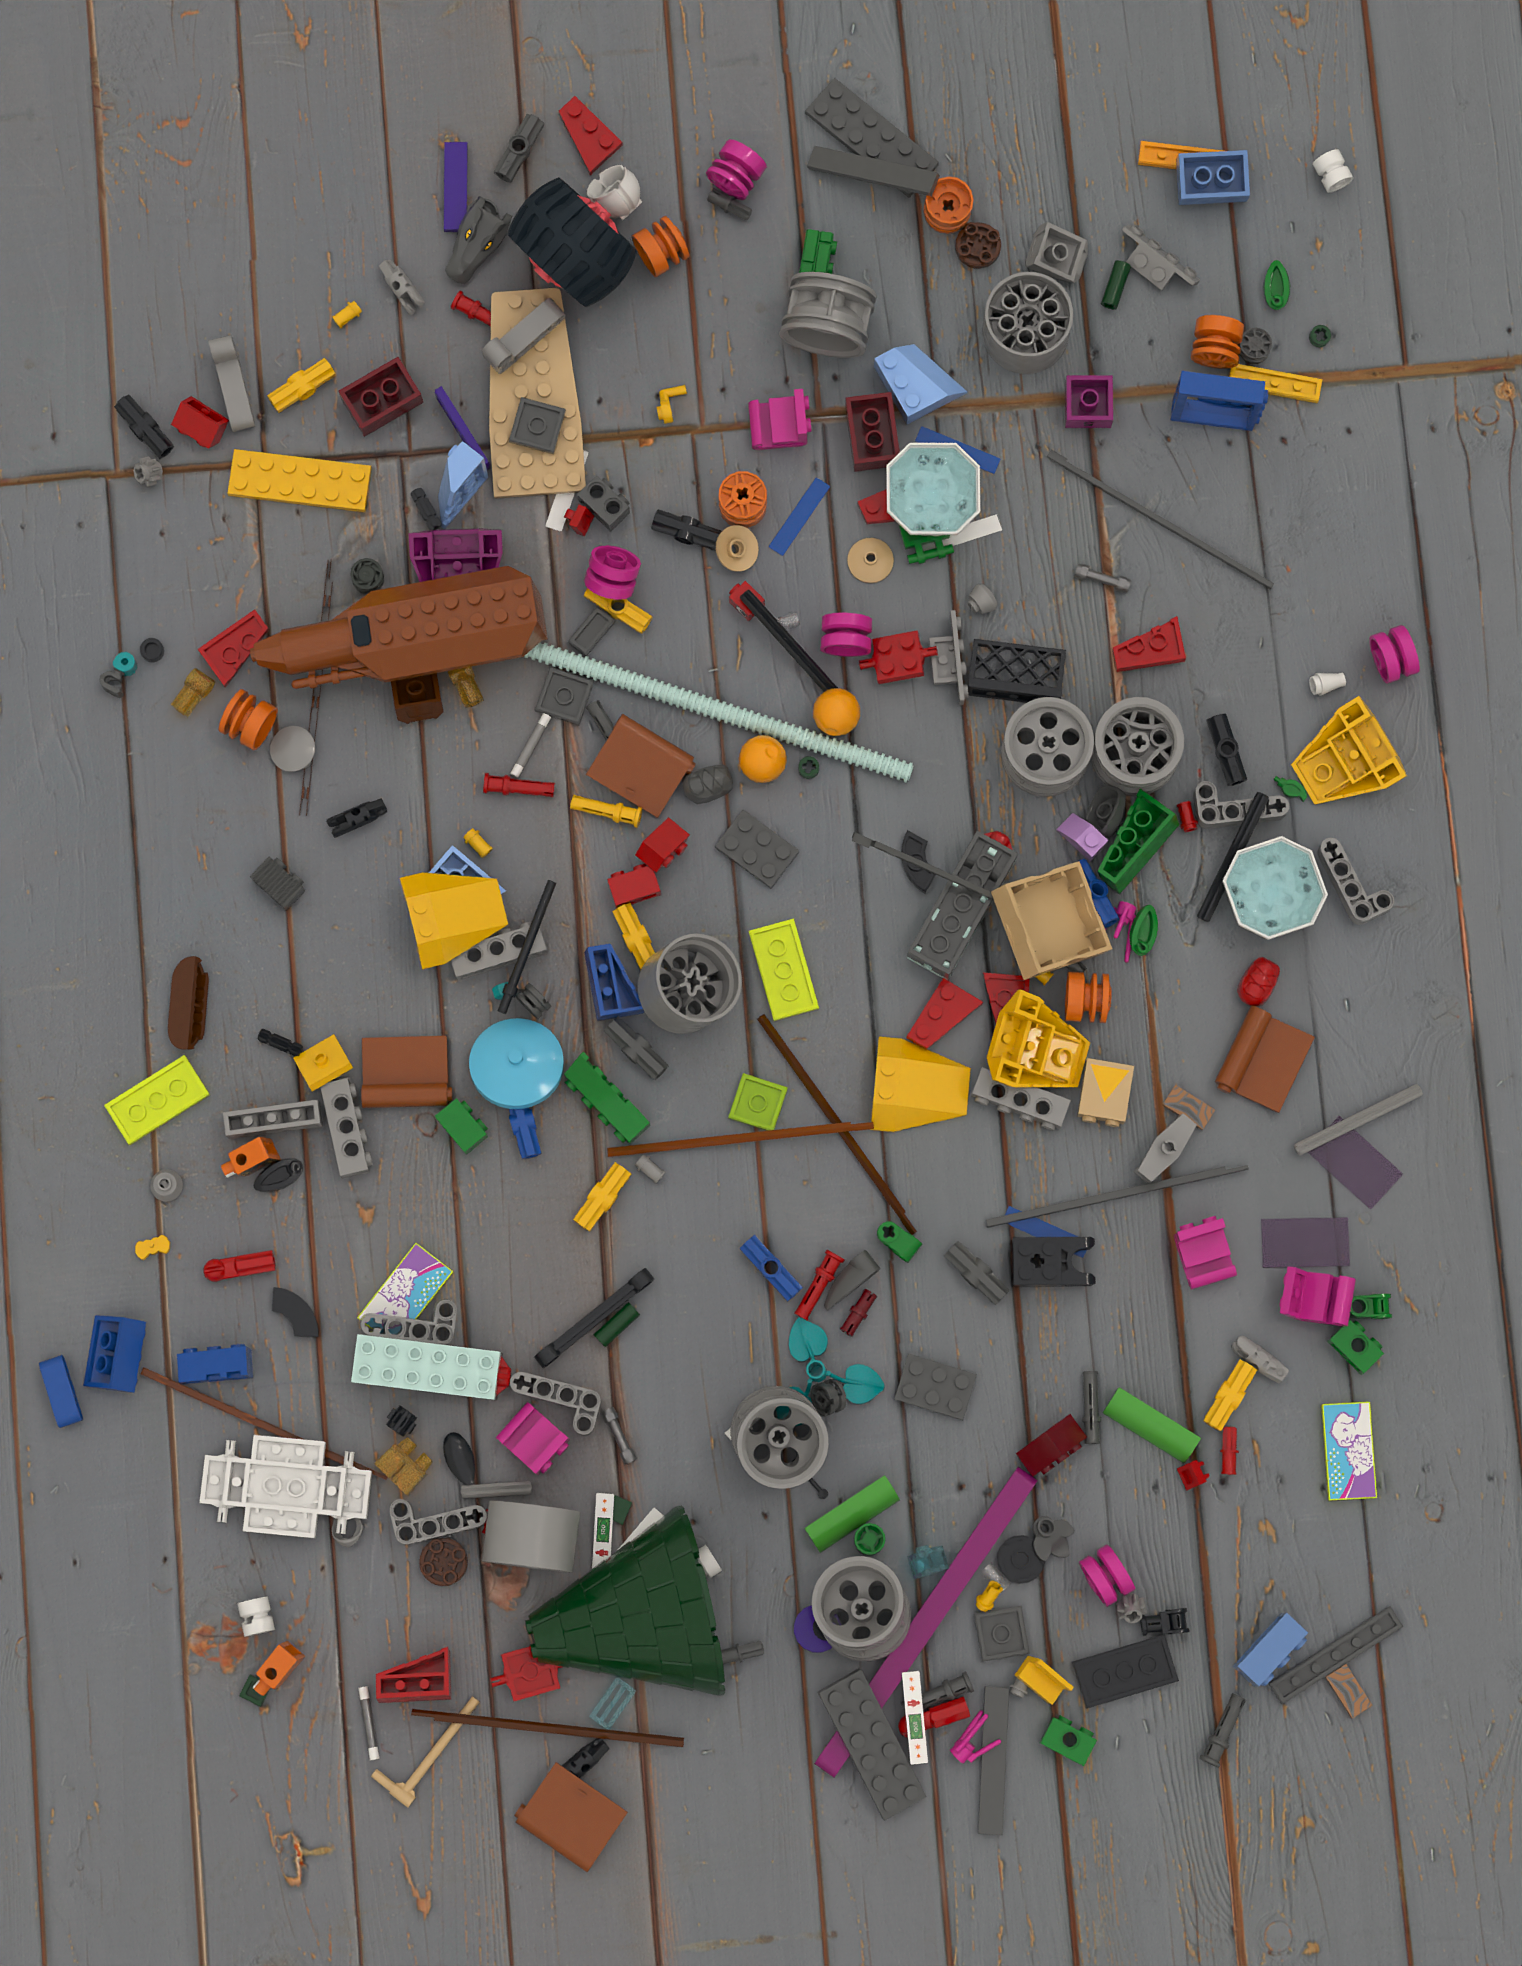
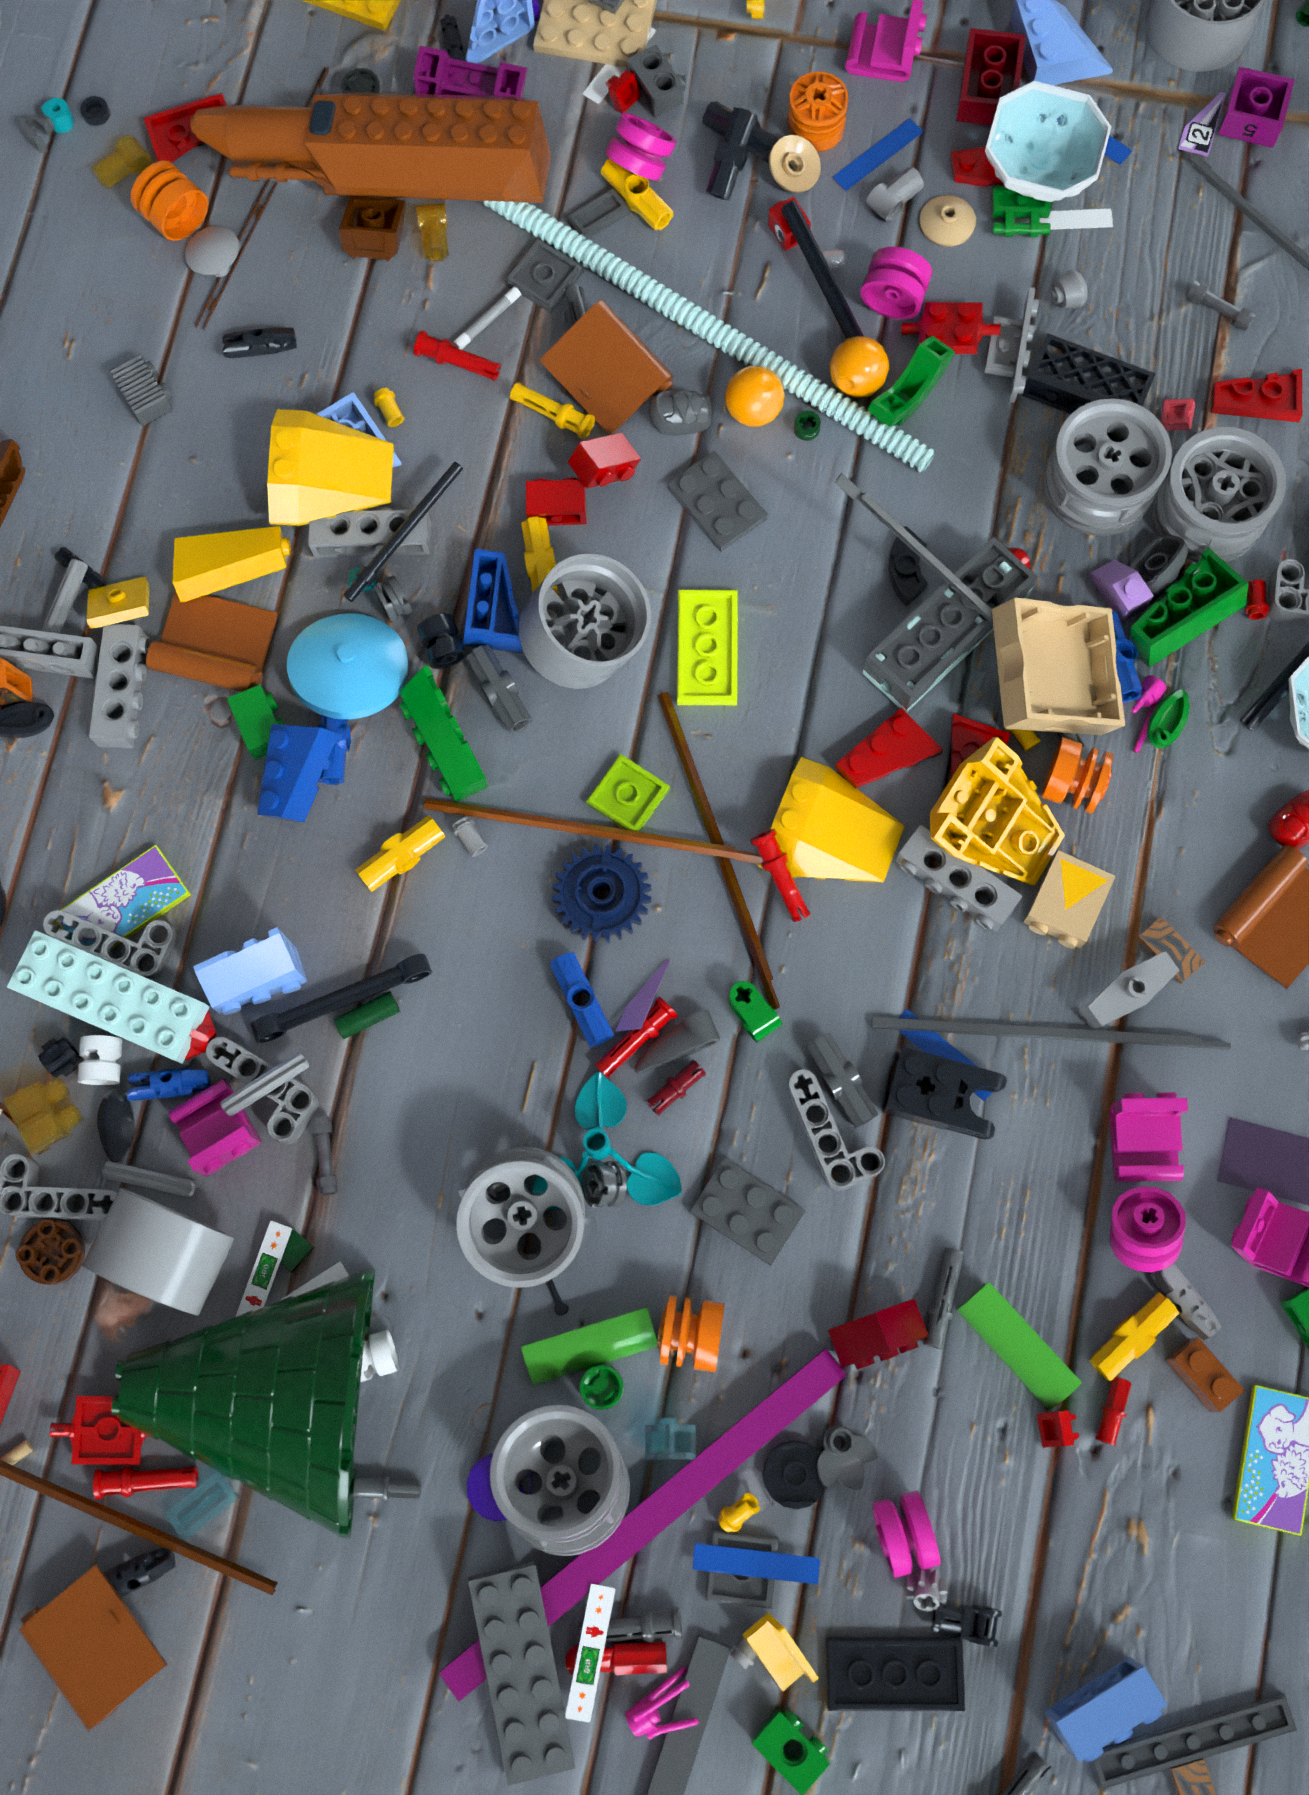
camera: 20 degrees right, 5 degrees down
none -> light grey axle [41,559,88,634]
none -> white wheel [77,1035,122,1086]
none -> red pin [93,1466,199,1500]
none -> blue hinge [127,1068,210,1101]
none -> yellow slope [173,526,291,602]
none -> light blue wedge [193,927,308,1015]
none -> light grey axle [221,1052,309,1116]
none -> blue wedge [257,724,342,822]
none -> black wheel [417,613,467,669]
none -> dark blue gear [552,844,651,943]
none -> lavender sticker [616,959,670,1031]
none -> orange wheel [657,1295,725,1372]
none -> blue sticker [692,1543,820,1584]
none -> black piece [706,107,758,201]
none -> red pin [750,829,811,922]
none -> light grey beam [787,1069,885,1191]
none -> light grey piece [866,167,924,222]
none -> green arch [867,335,955,427]
none -> dark pink wheel [1109,1186,1186,1272]
none -> coral tile [1160,399,1195,431]
none -> dark orange brick [1165,1337,1245,1412]
none -> sticker [1178,92,1226,157]

